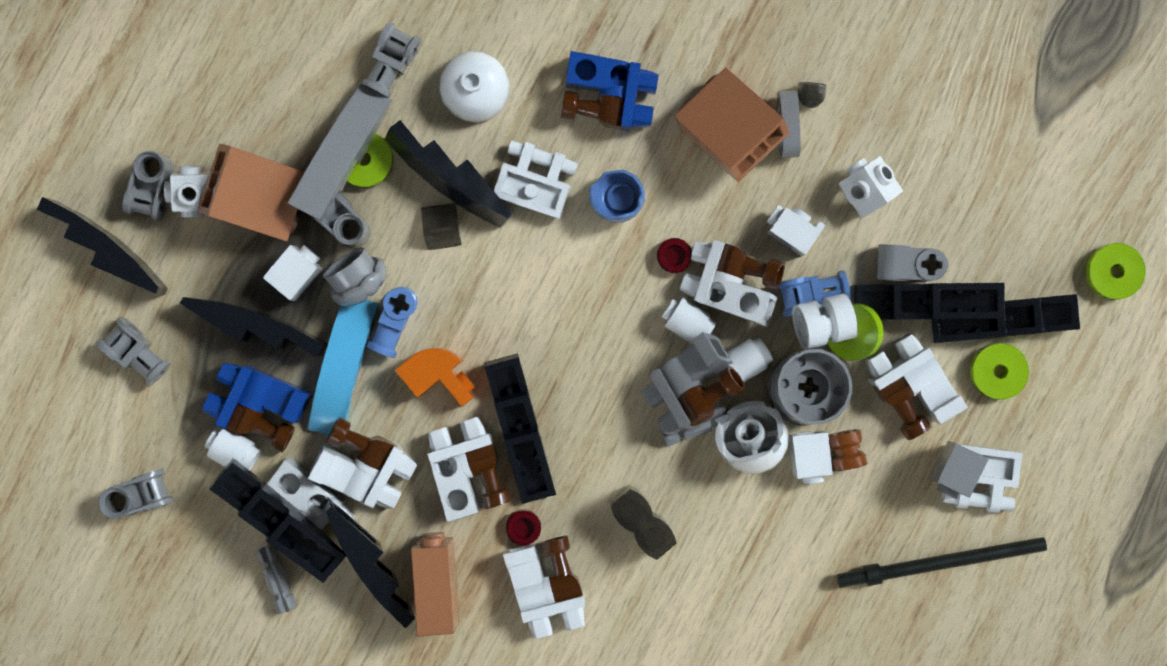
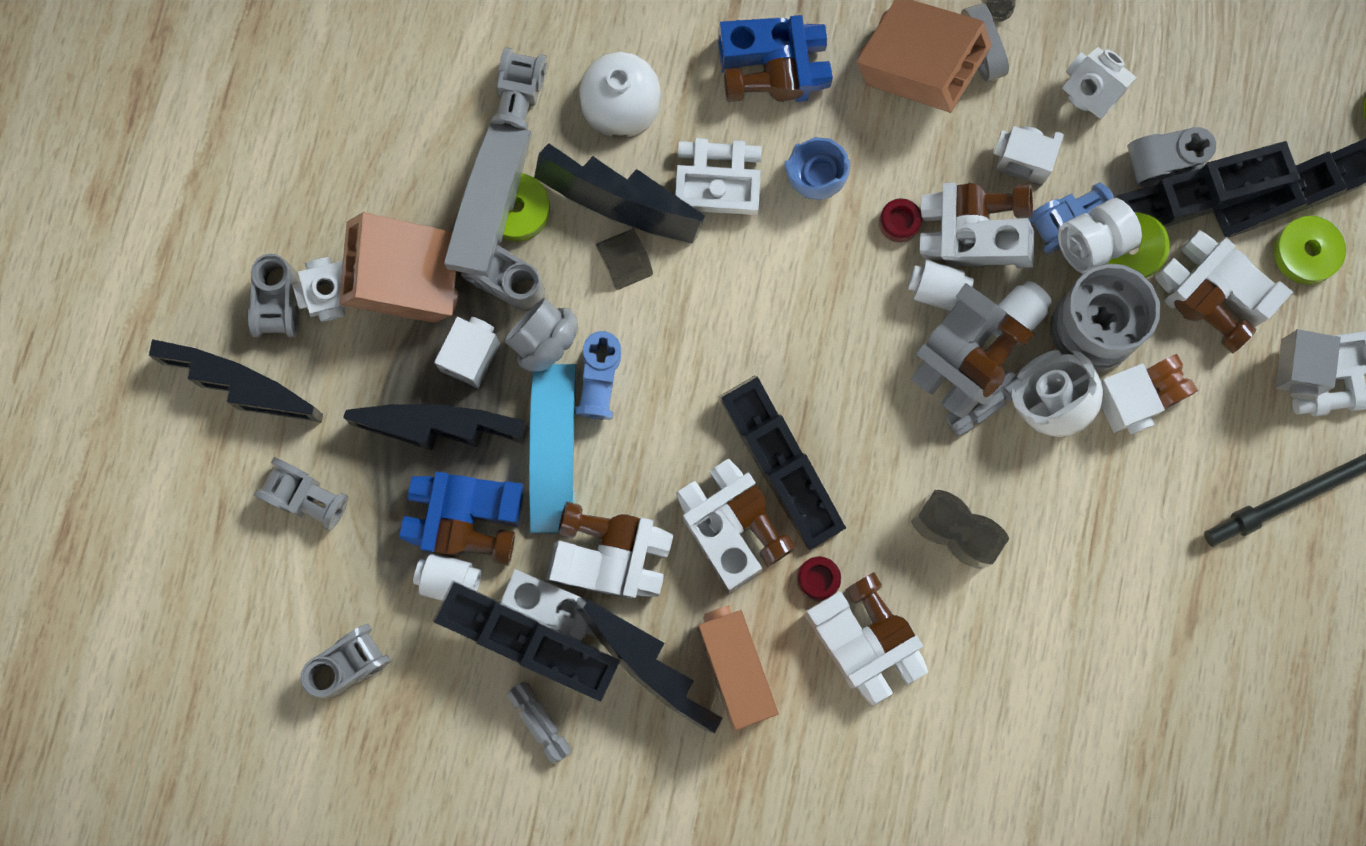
camera: 20 degrees left, 10 degrees down
orange brick [395,348,475,407] -> none

